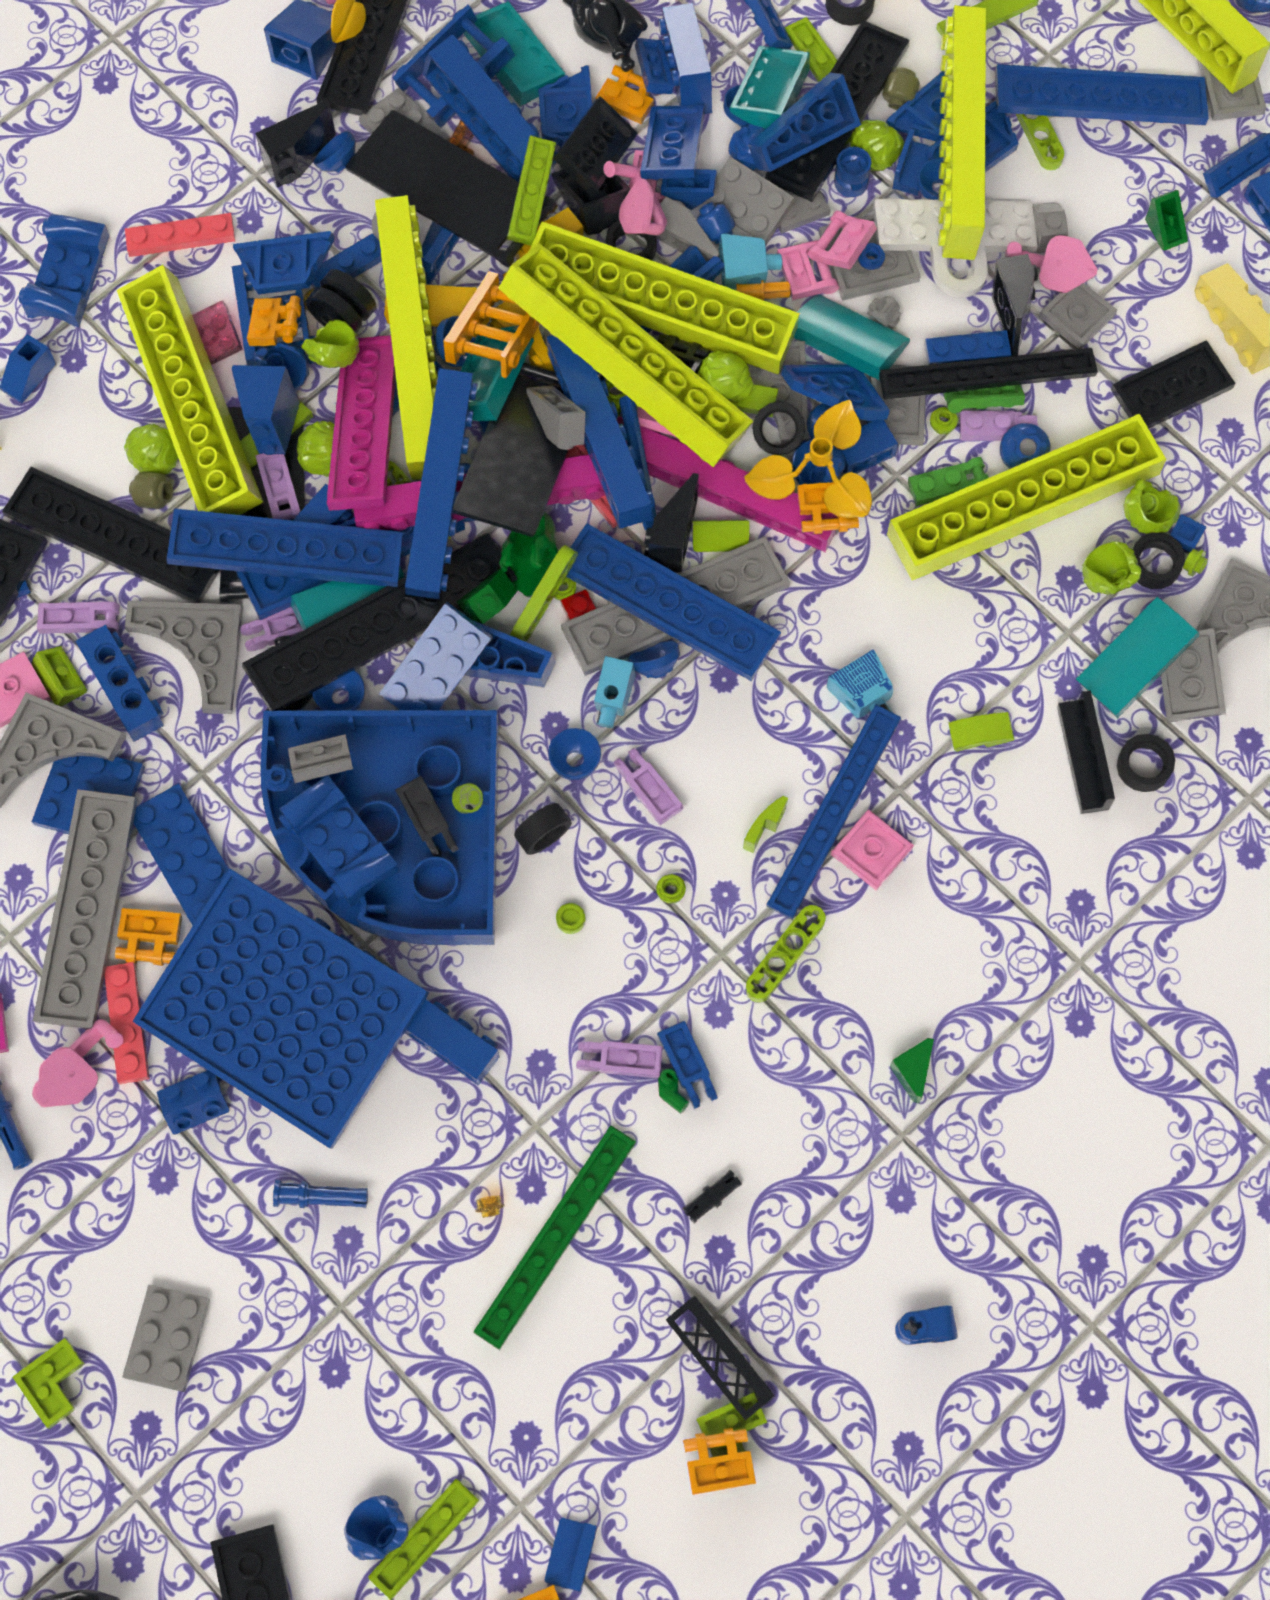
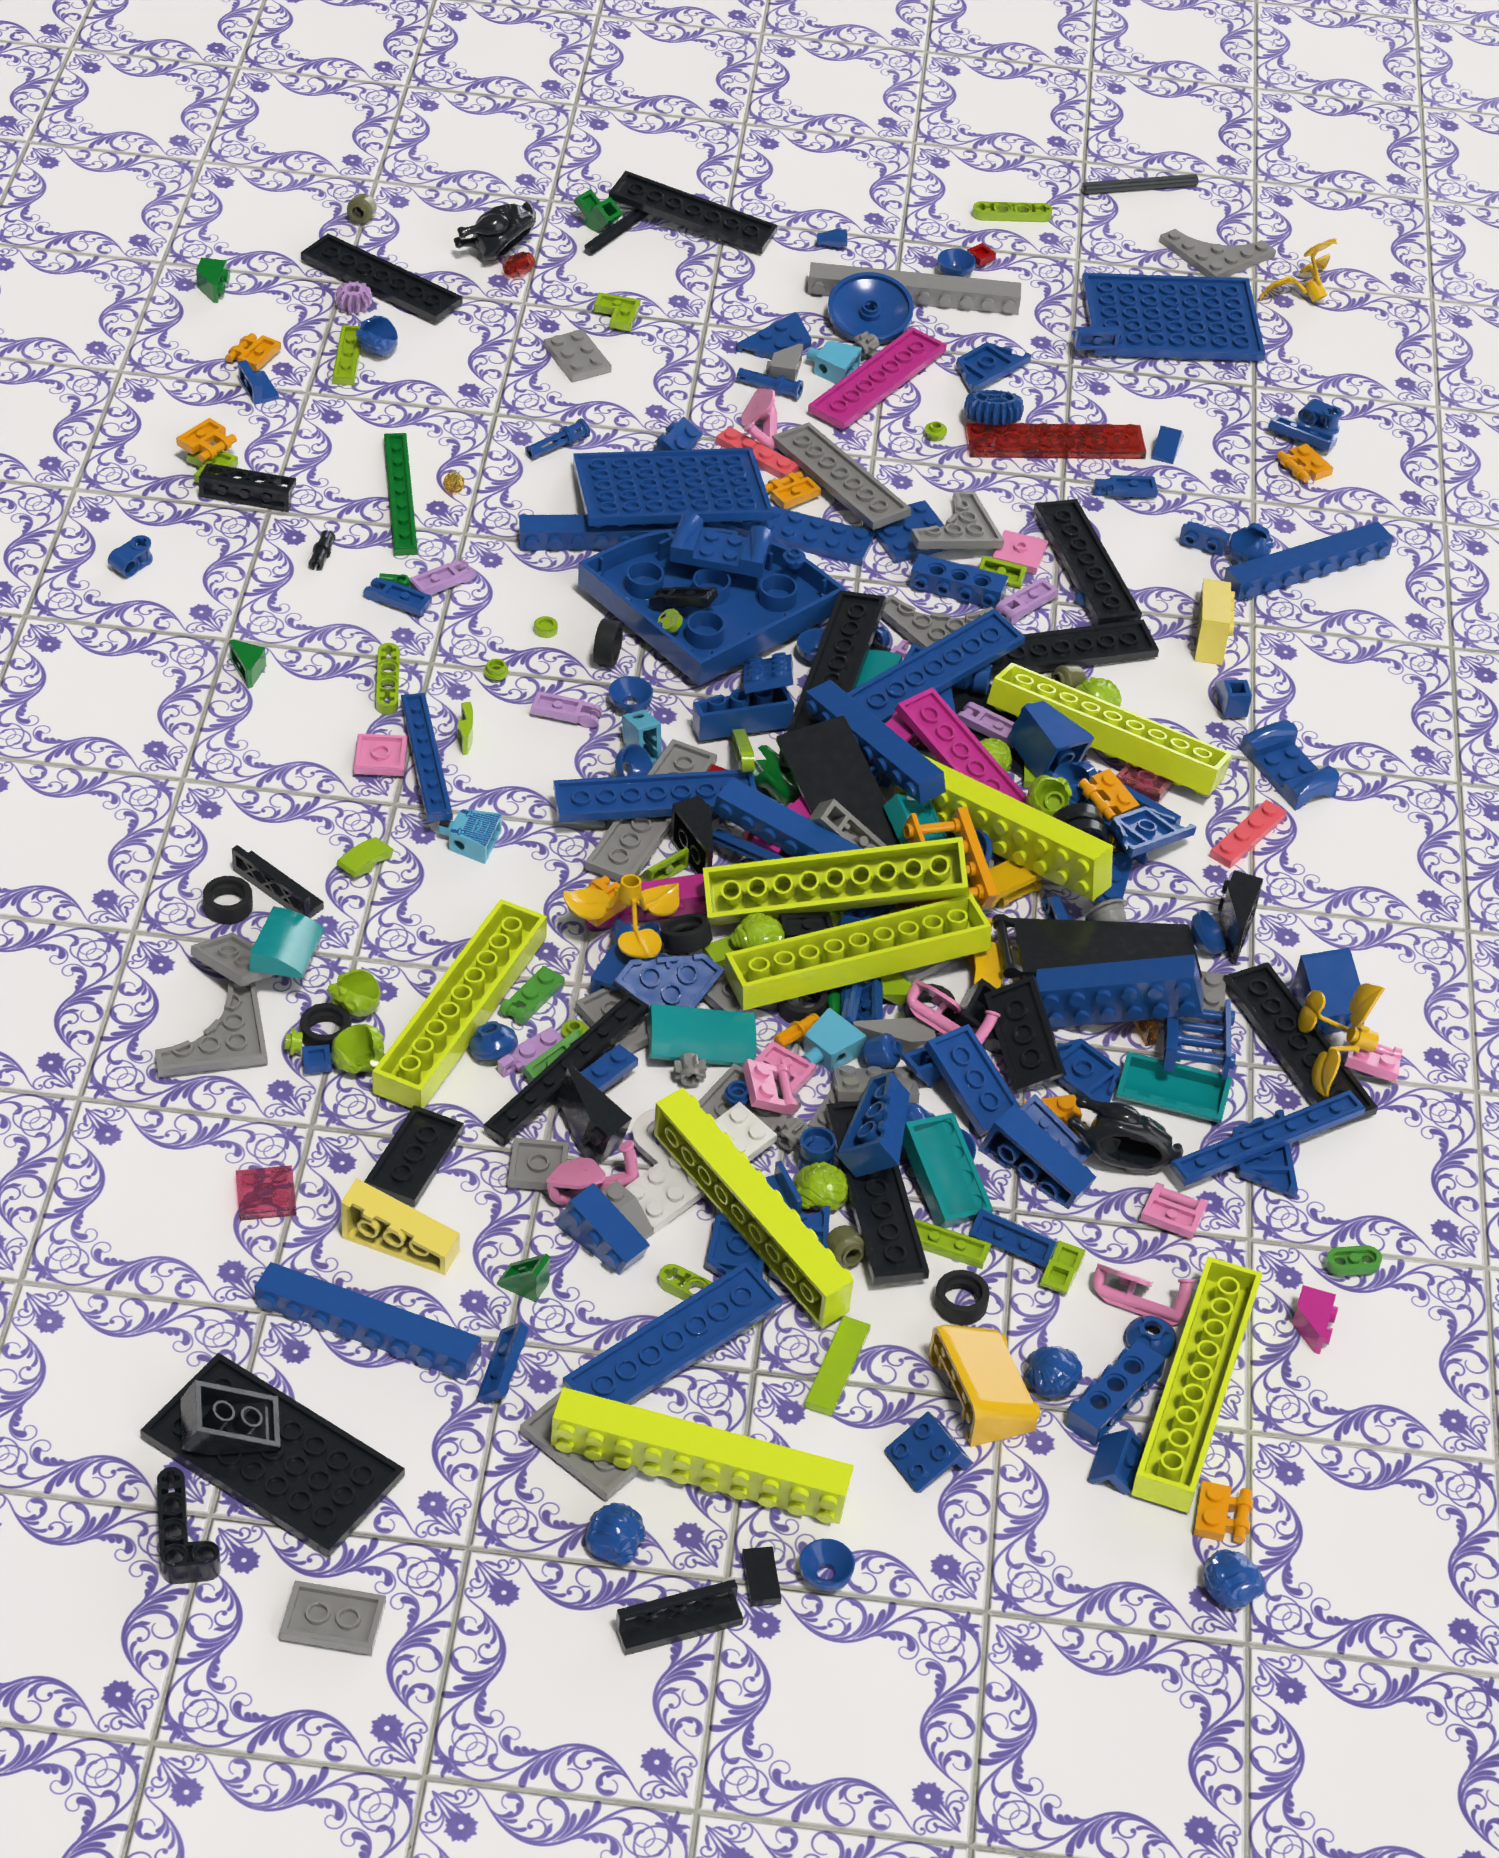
camera: 135 degrees right, 25 degrees down
light grey plate [288,734,353,783] -> none
green slope [457,568,517,624] -> none
lime tile [507,135,556,246] -> none
none -> clear red brick [503,251,535,278]
none -> blue wedge [556,1183,650,1275]
none -> light grey gear [776,1116,809,1151]

